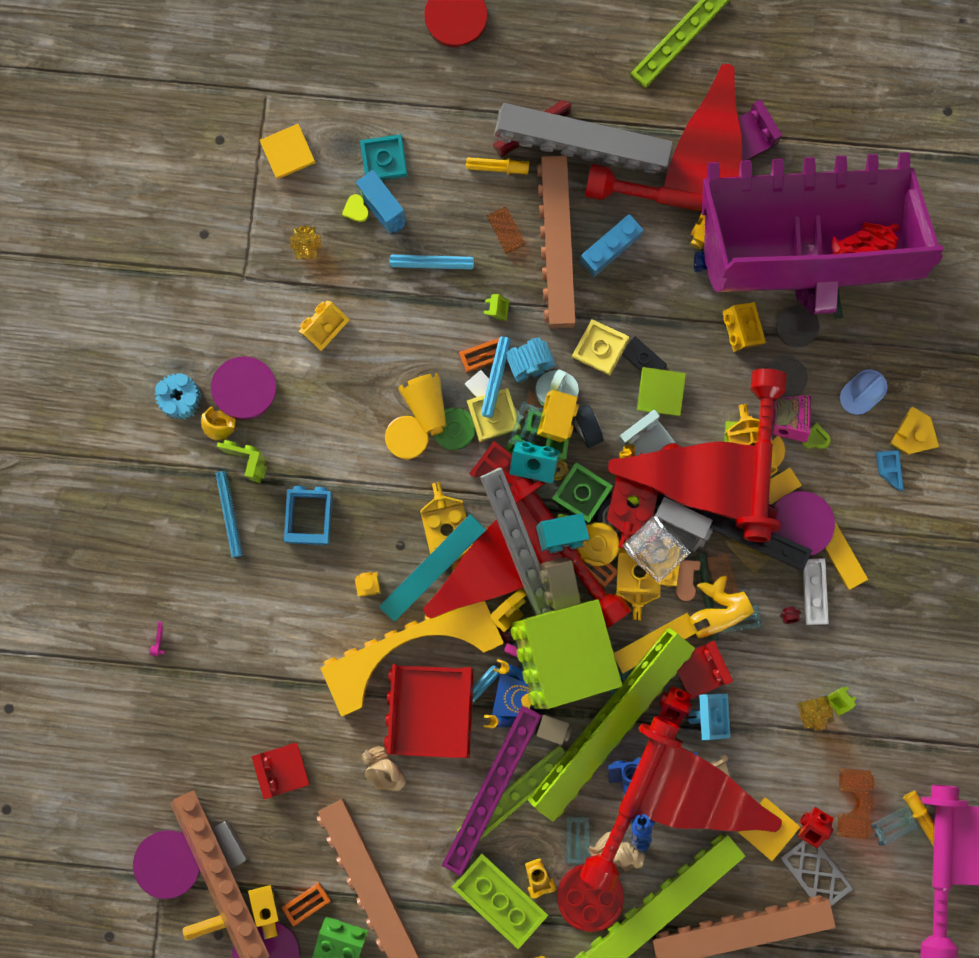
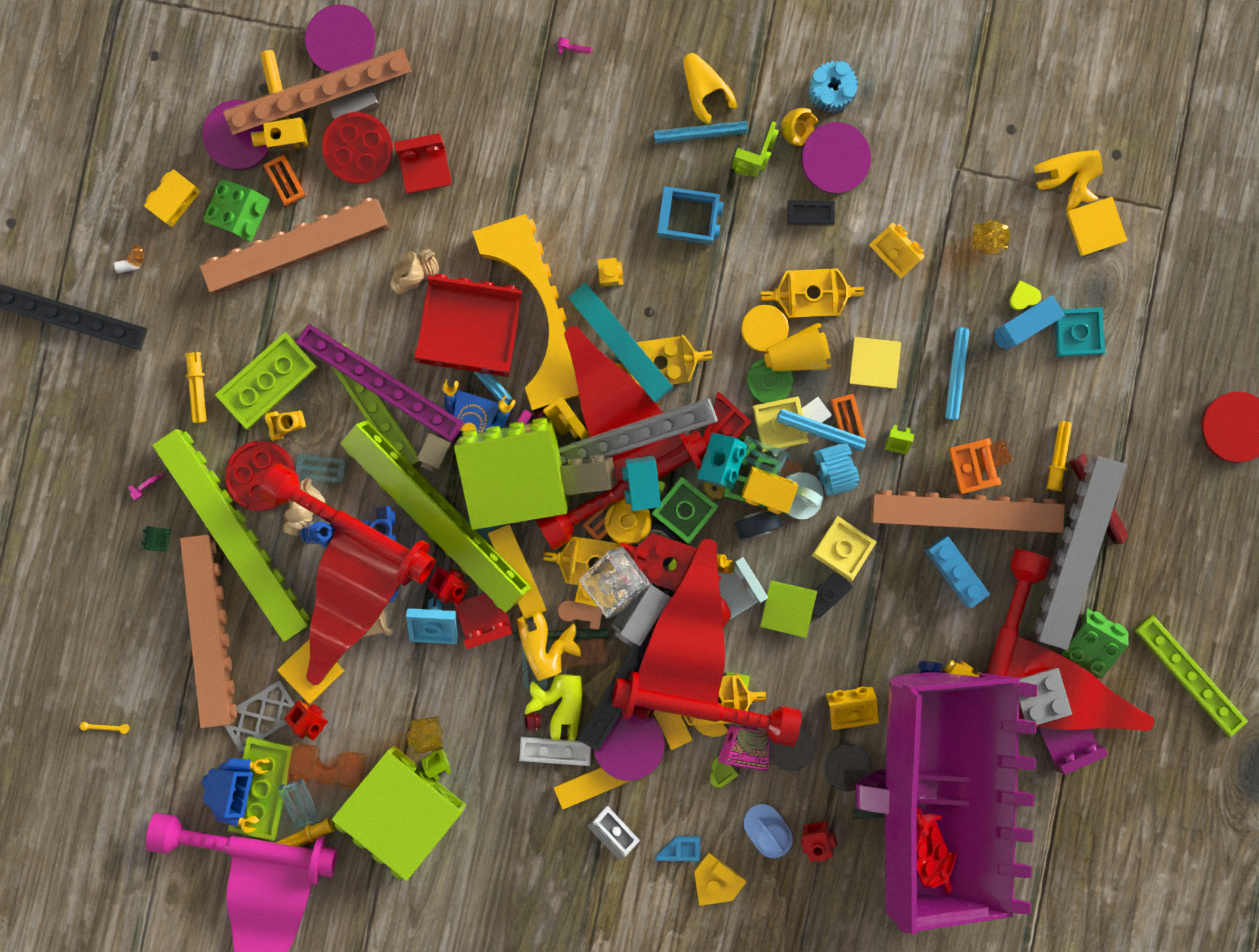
camera: 90 degrees right, 5 degrees up
none -> blue torso [201,758,270,833]
none -> lime plate [228,736,295,841]
none -> red tile [321,112,393,184]
none -> lime brick [332,746,467,881]
none -> neon yellow piece [525,674,582,741]
none -> light grey slope [587,806,640,860]
none -> yellow animal [683,53,737,124]
none -> yellow plate [760,268,865,319]
none -> black plate [787,200,835,226]
none -> red brick [801,821,837,862]
none -> light yellow tile [849,337,901,389]
none -> orange plate [948,438,1001,494]
none -> light grey plate [1019,668,1072,725]
none -> yellow piece [1034,150,1103,211]
none -> bright green bracket [1062,608,1128,678]

